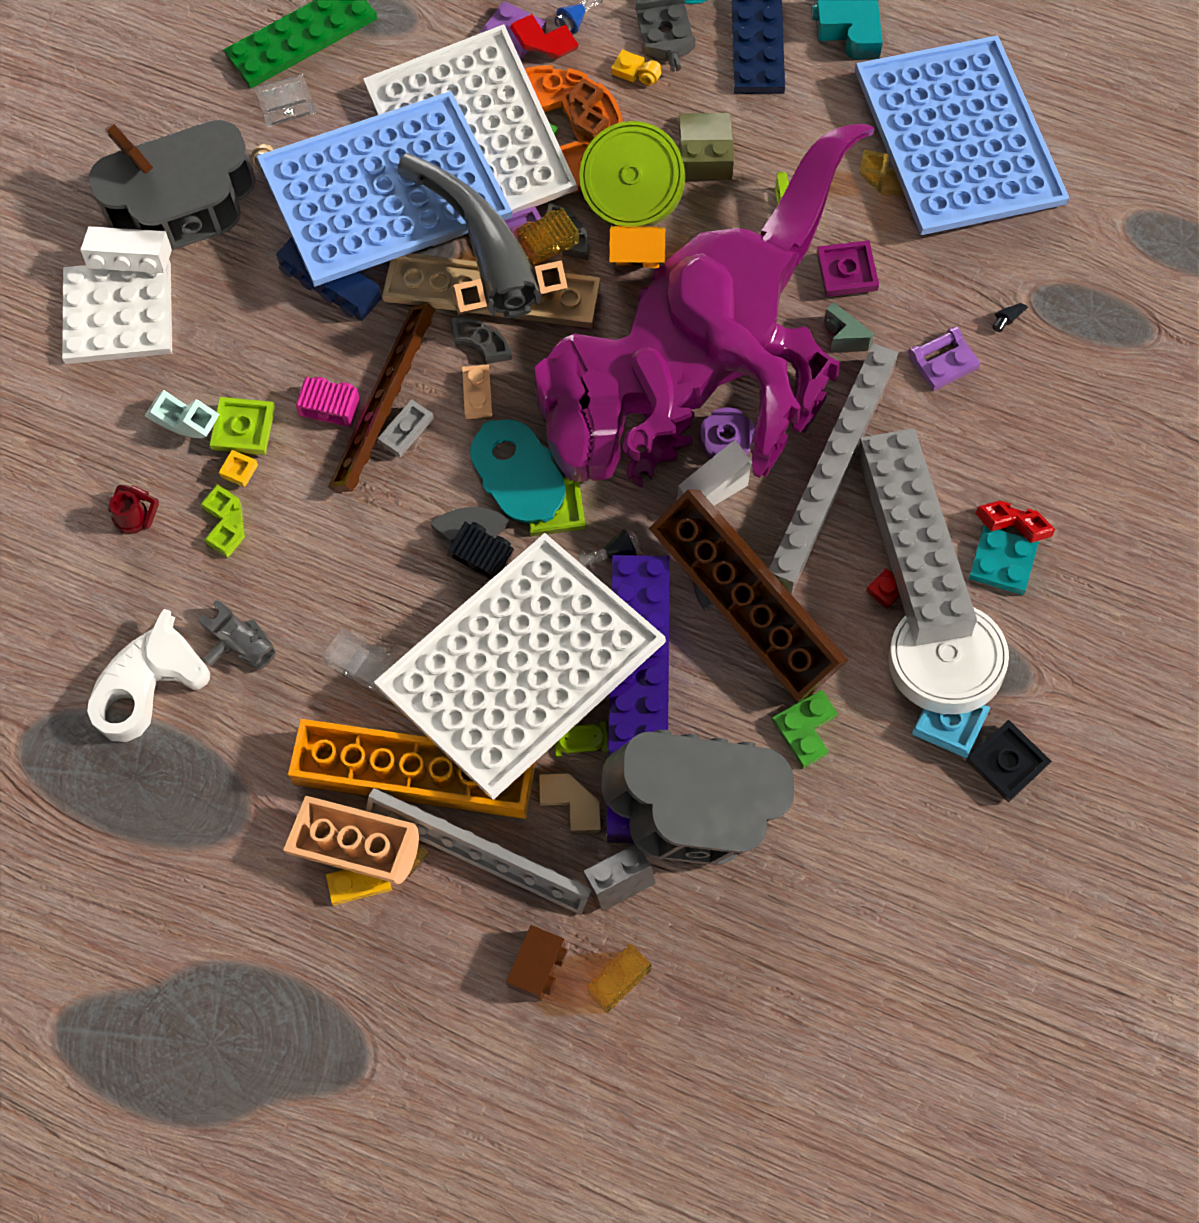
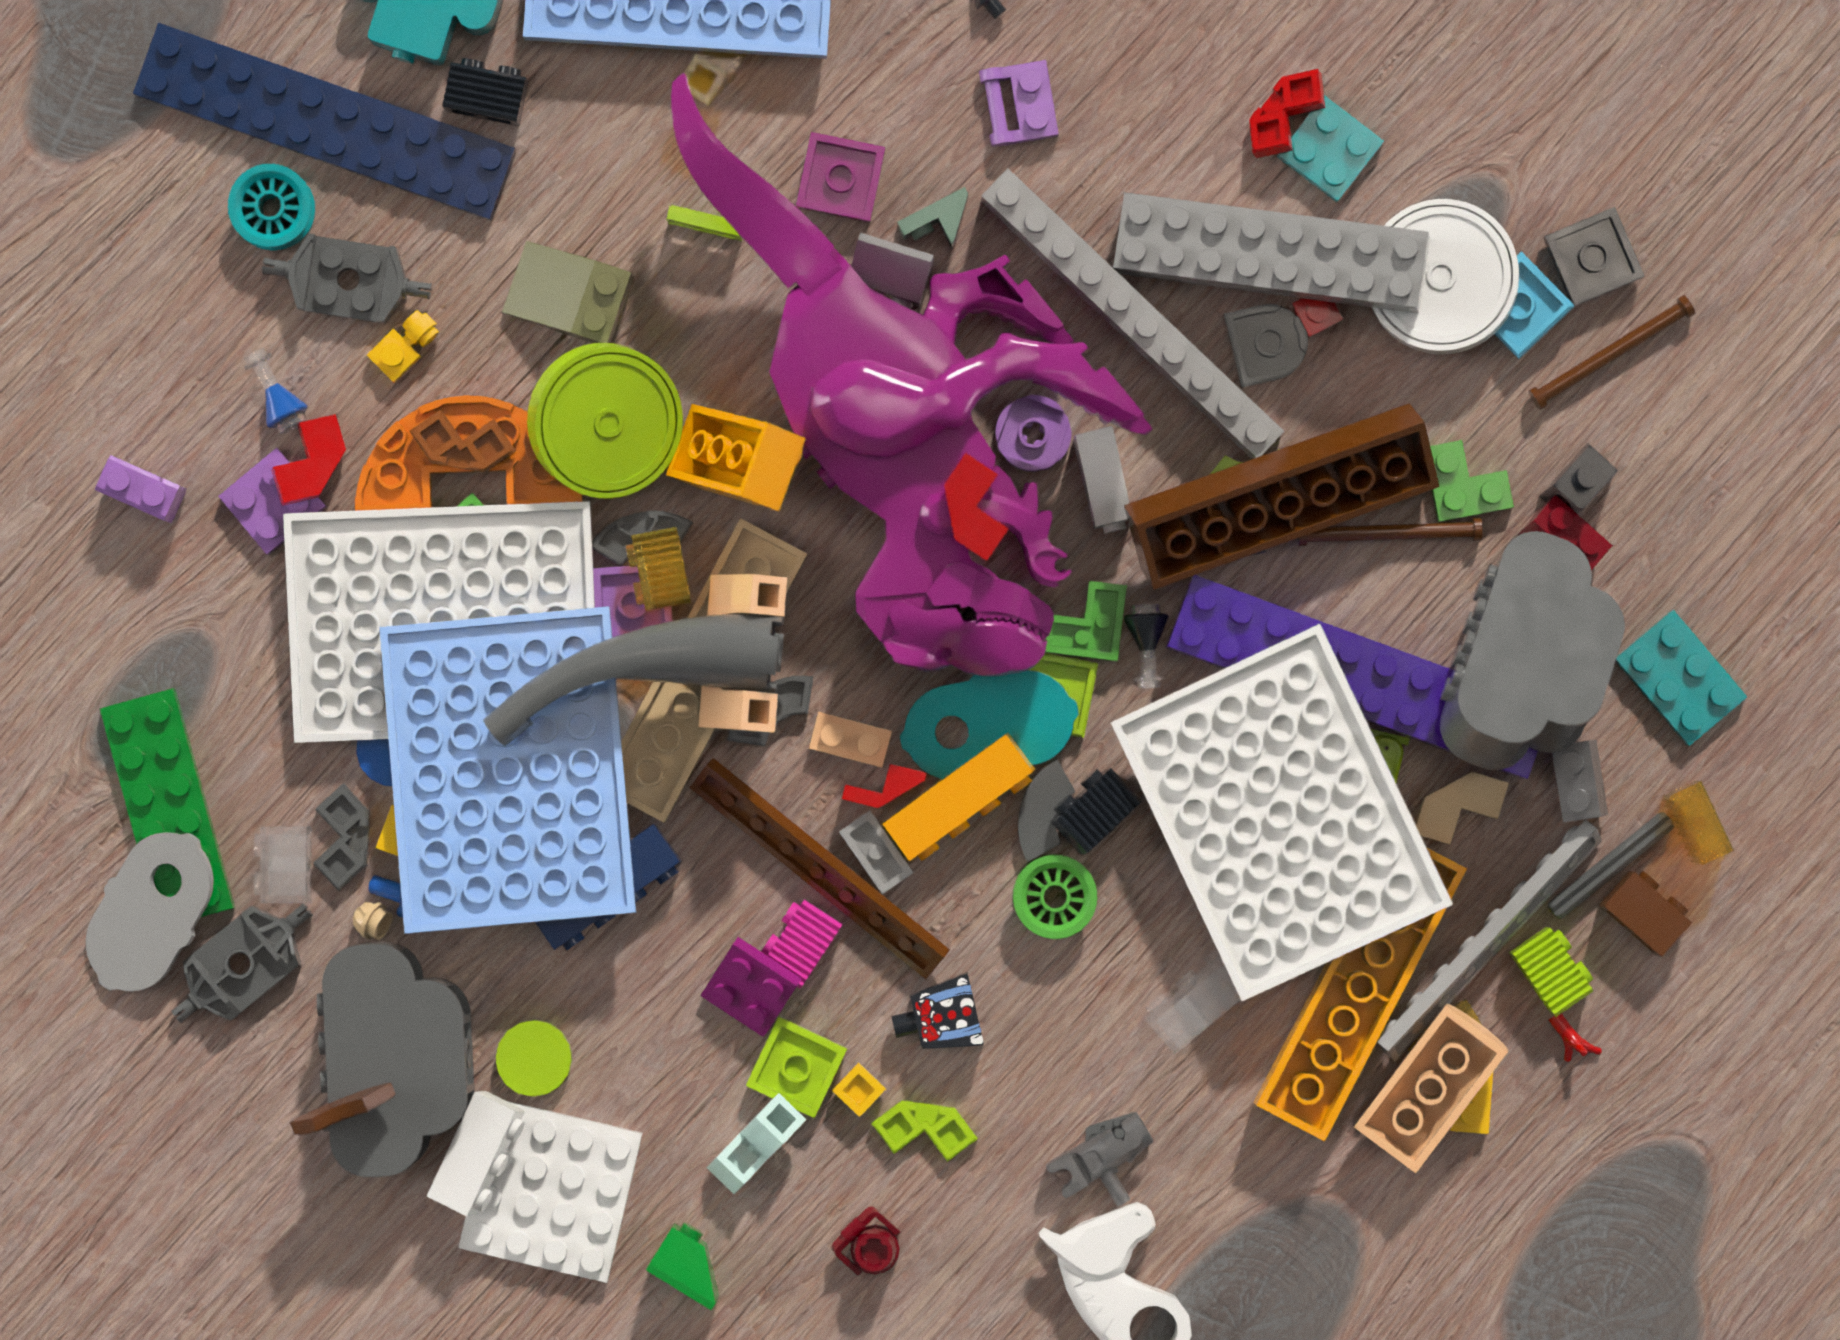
camera: 65 degrees left, 20 degrees up
none -> light grey piece [86,832,213,991]
none -> dark grey plate [171,903,313,1023]
none -> dark grey tile [313,783,370,891]
none -> black brick [442,58,529,126]
none -> lime tile [495,1020,573,1097]
none -> green slope [646,1222,719,1311]
none -> magenta plate [700,937,802,1037]
none -> red slope [842,764,927,808]
none -> slope [851,233,934,310]
none -> light orange brick [882,732,1035,861]
none -> torso [891,972,984,1049]
none -> red tile [944,453,1009,561]
none -> bright green wheel [1013,854,1097,939]
none -> bright green plate [1045,581,1127,661]
none -> dark grey tile [1224,304,1308,388]
none -> reddish brown bar [1298,518,1482,546]
none -> lime brick [1509,927,1594,1017]
none -> dark red brick [1518,495,1613,571]
none -> reddish brown bar [1528,295,1696,410]
none -> torso [1539,443,1618,514]
none -> dark grey axle [1547,812,1675,919]
none -> red bar [1548,1013,1602,1062]
none -> teal plate [1615,610,1747,746]

